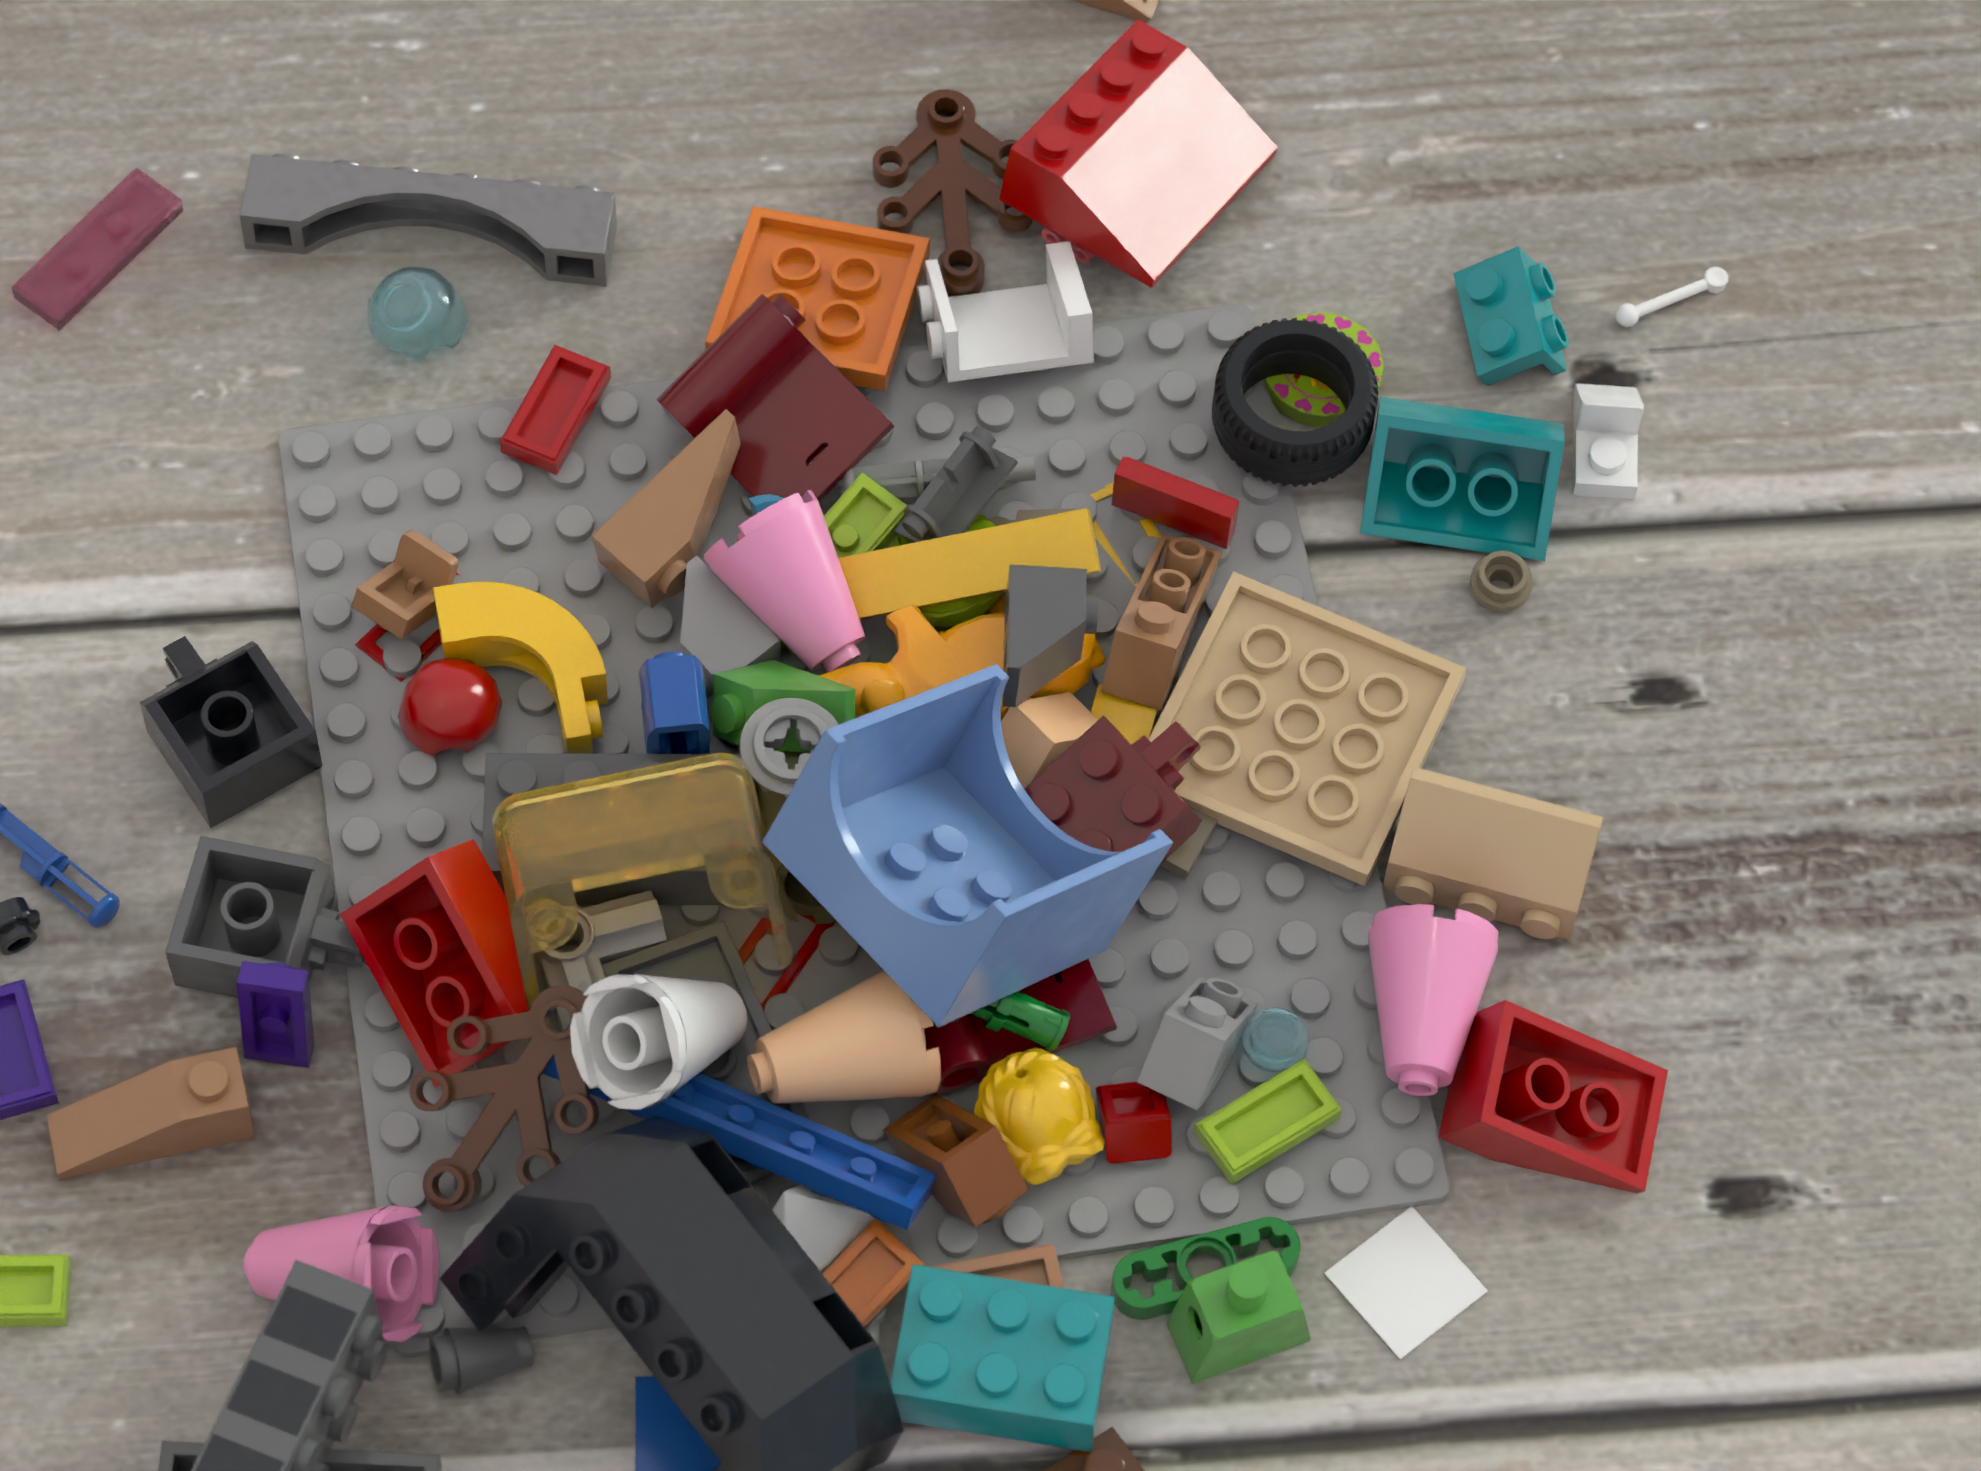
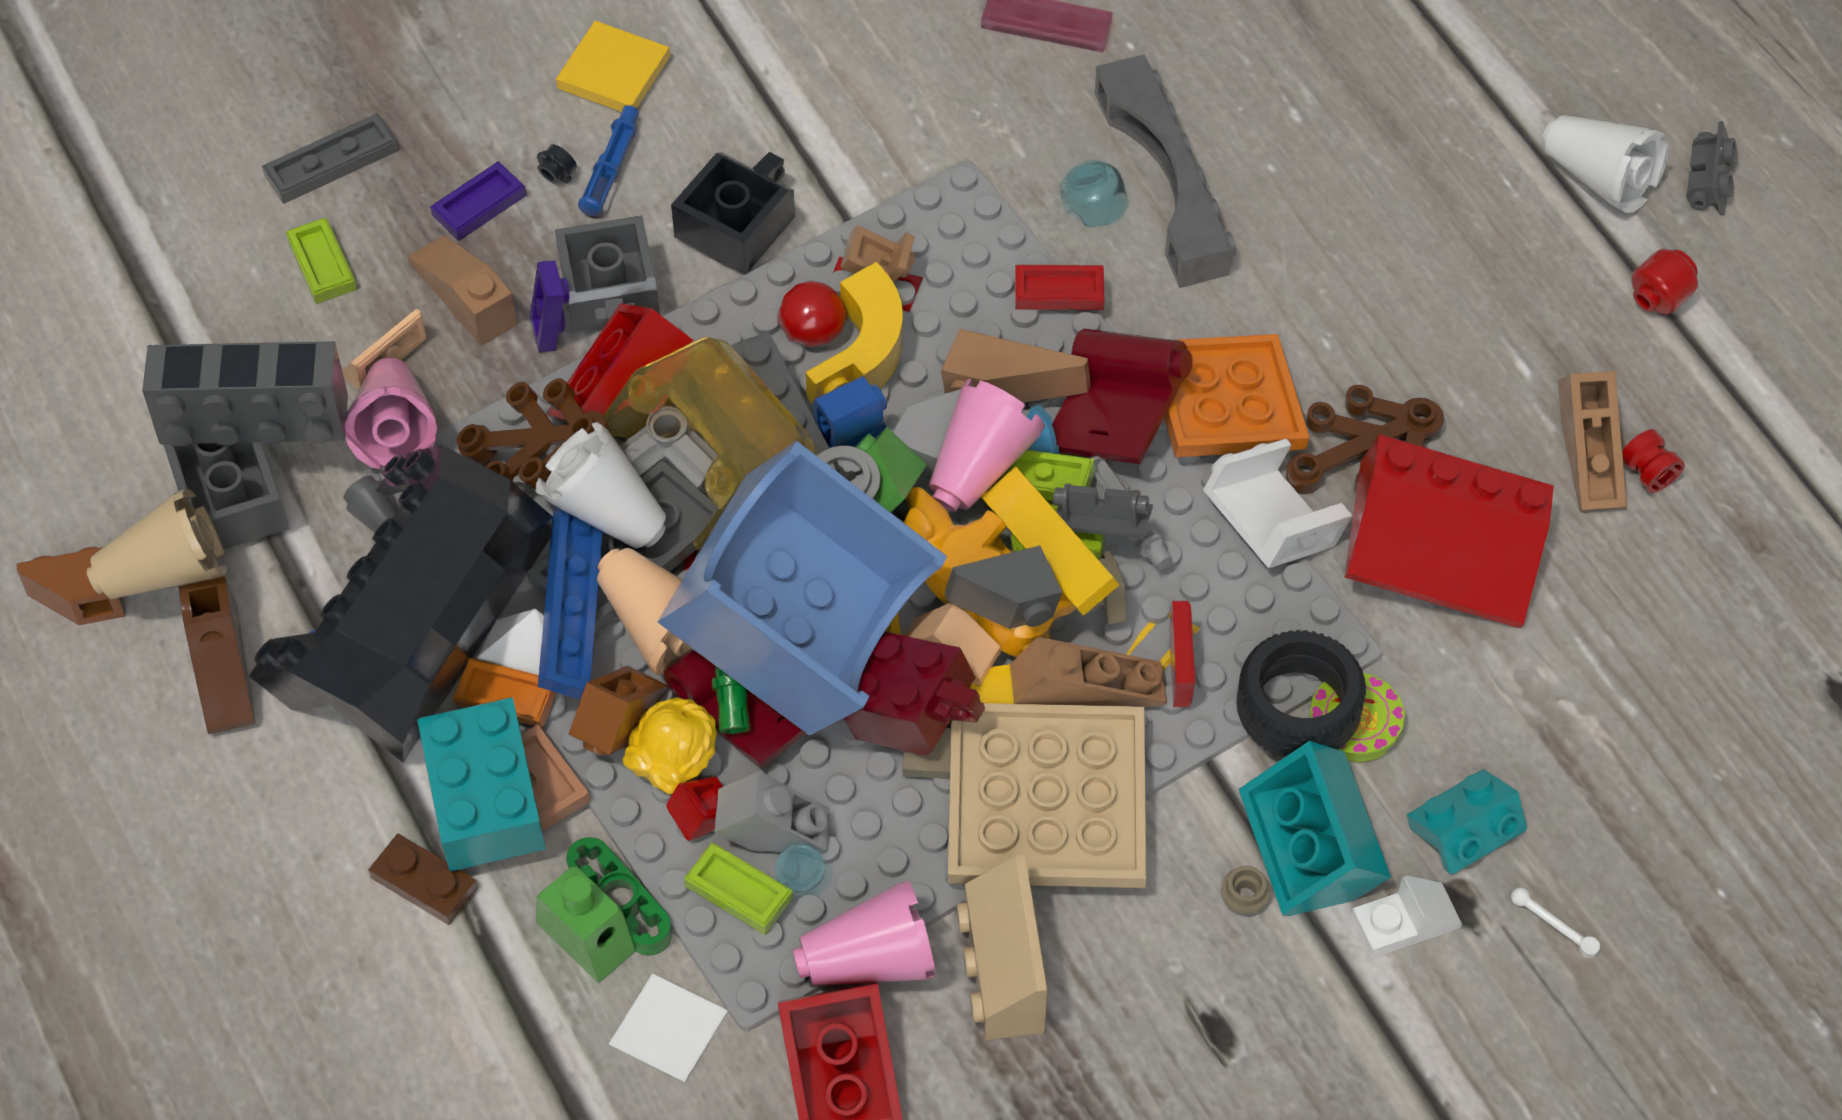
camera: 70 degrees right, 5 degrees down
none -> light nougat slope [342,308,426,390]

